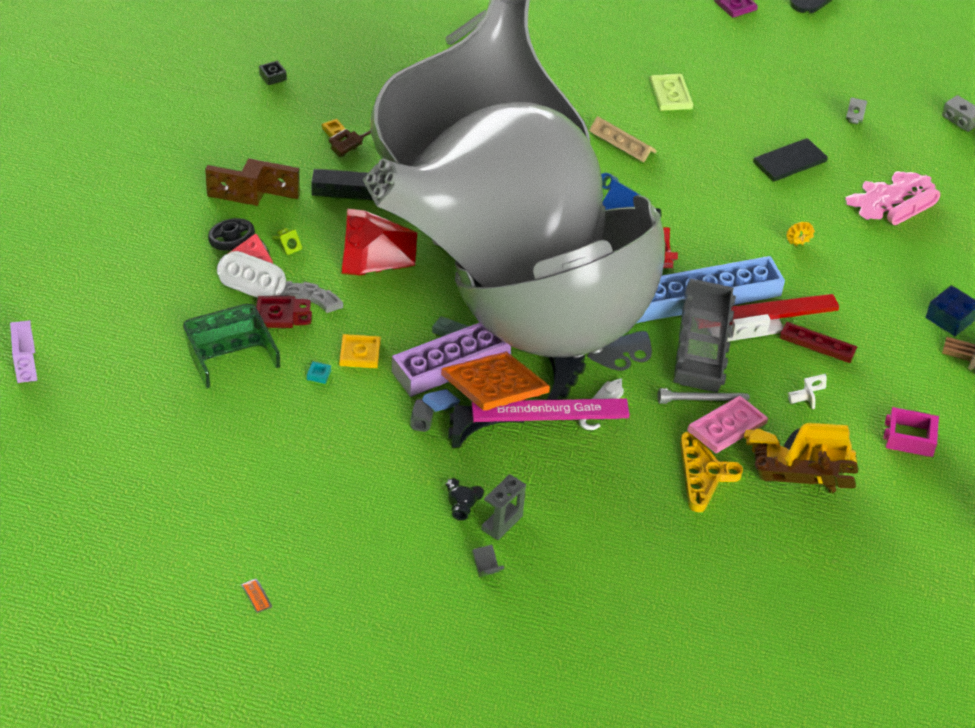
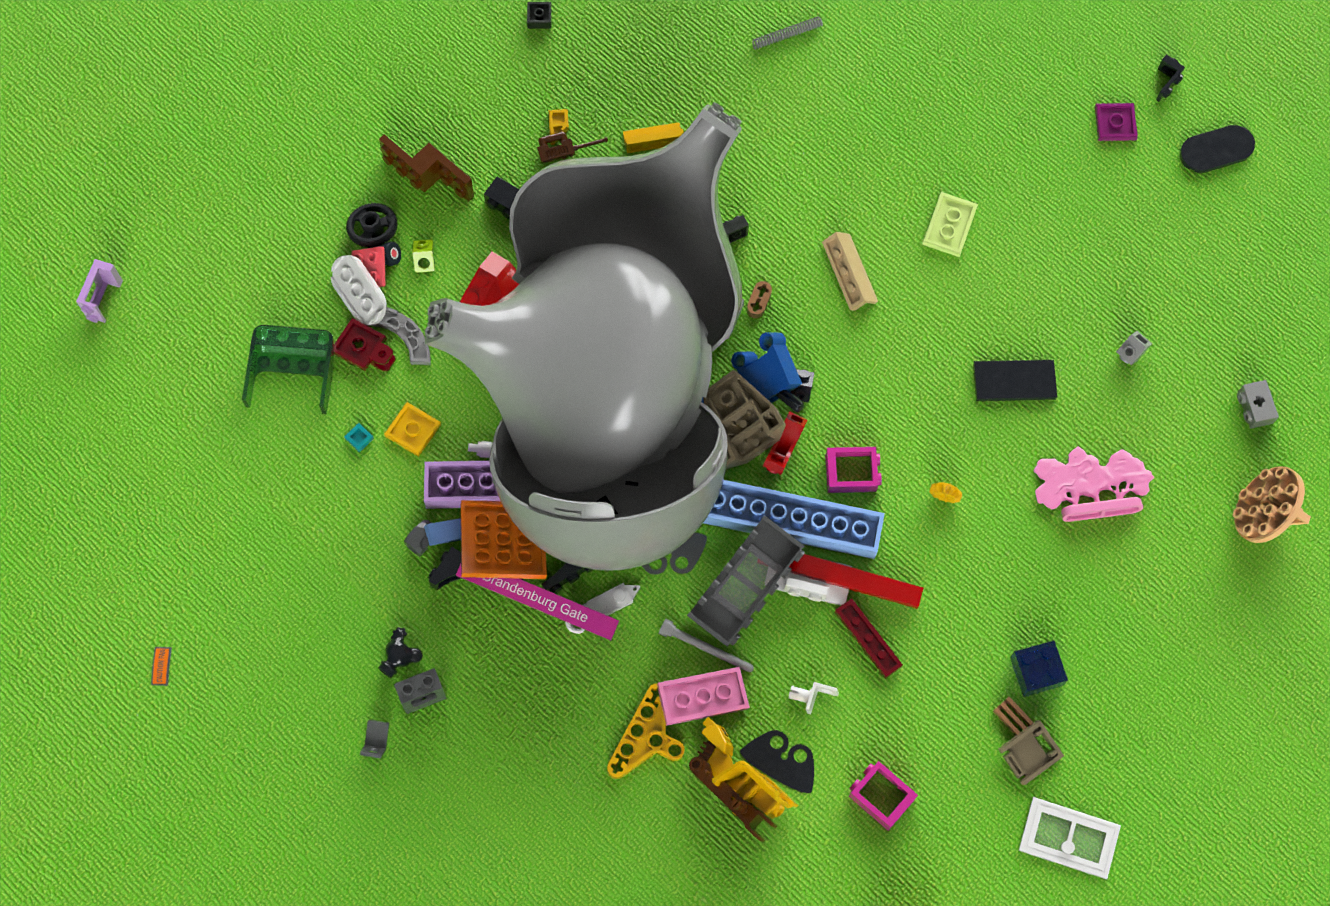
camera: 30 degrees right, 25 degrees up
none -> white cylinder [468,441,493,458]
none -> dark pink window [825,447,882,493]

